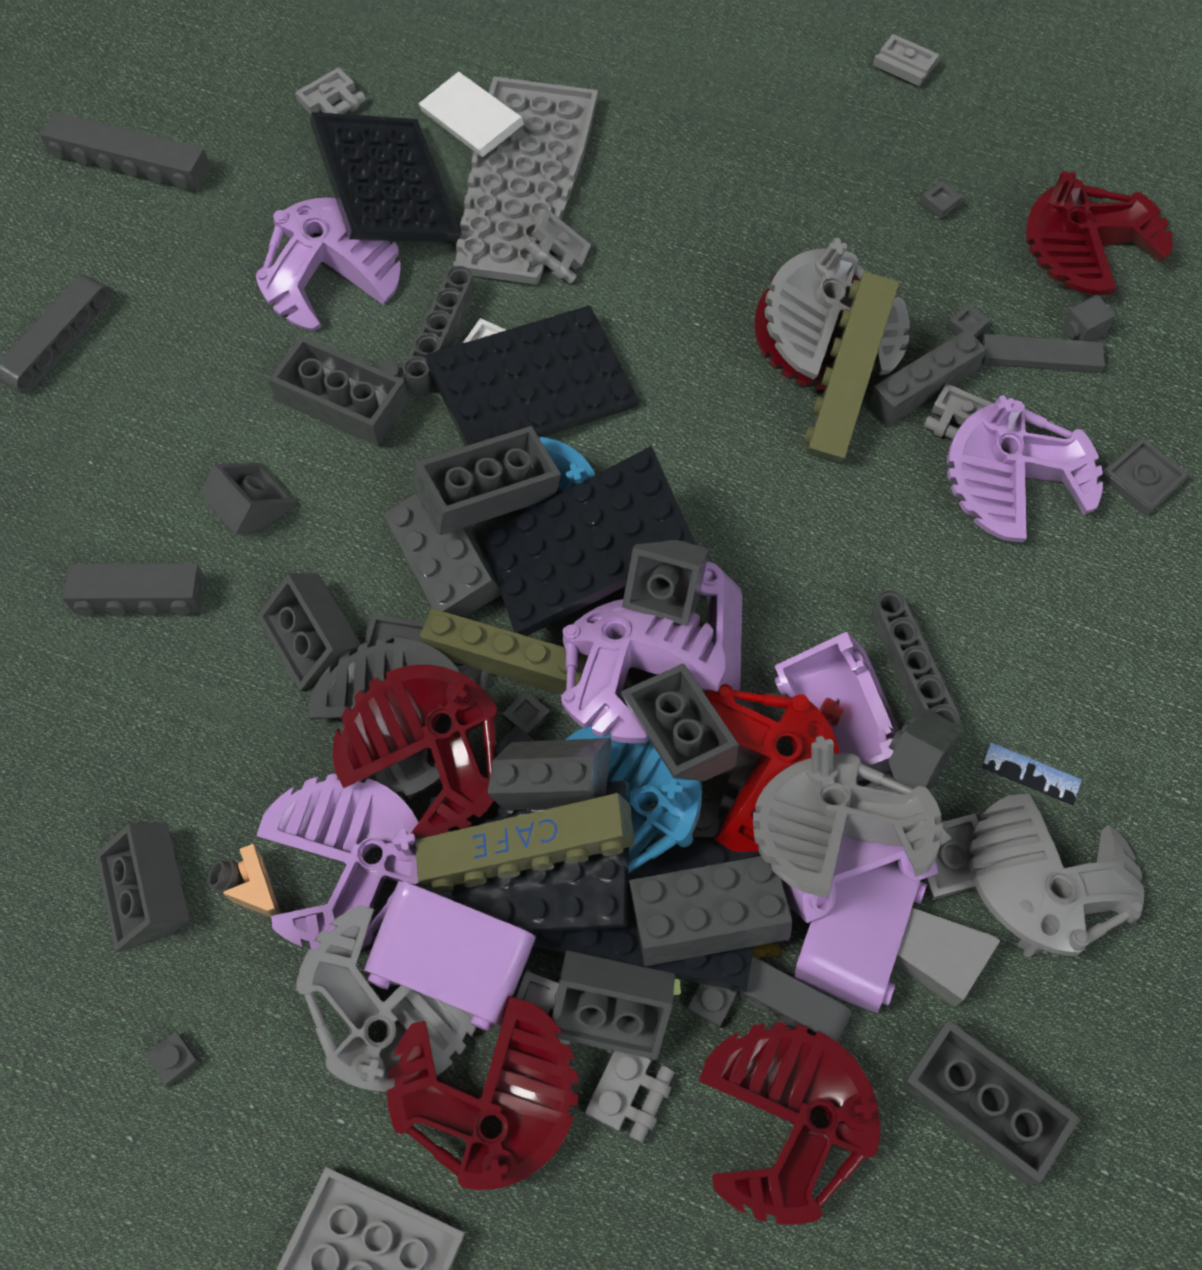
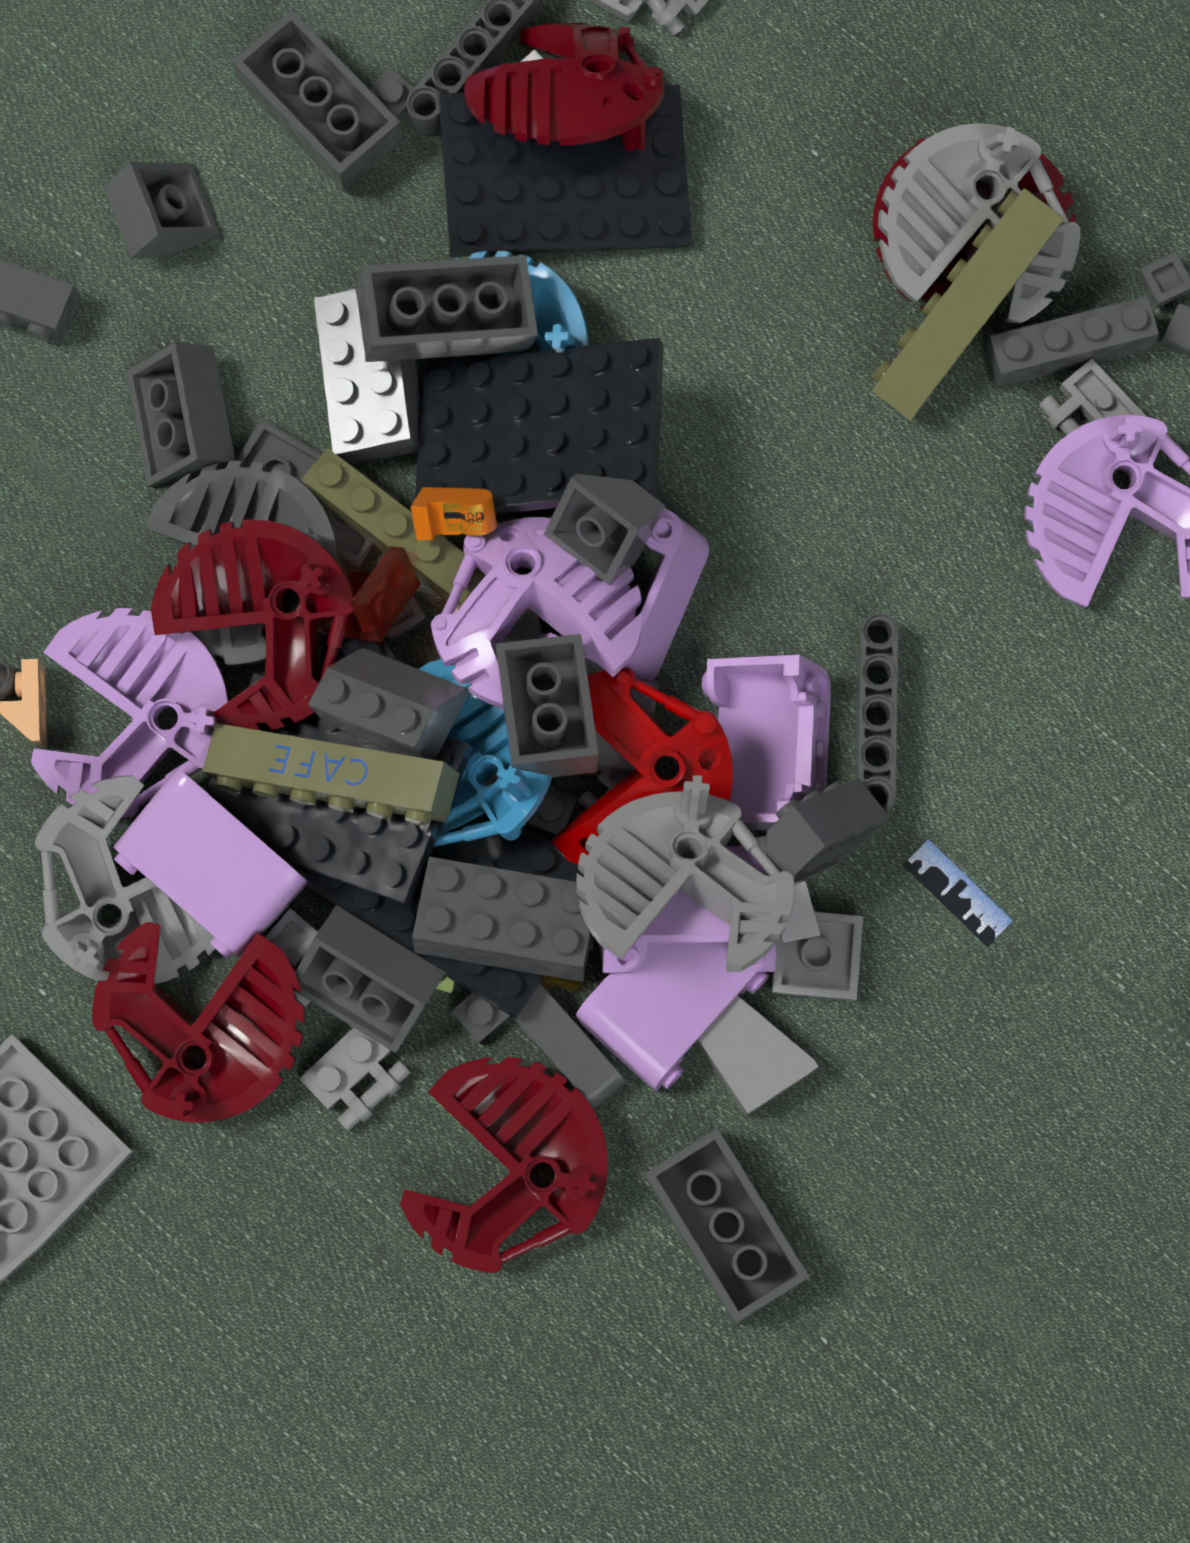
camera: 20 degrees right, 15 degrees up
clear red plate [820,697,844,726] -> none
light grey piece [969,793,1144,958] -> none
none -> clear red bracket [316,546,421,642]
none -> orange leg [411,487,497,540]
none -> dark red piece [464,22,664,152]

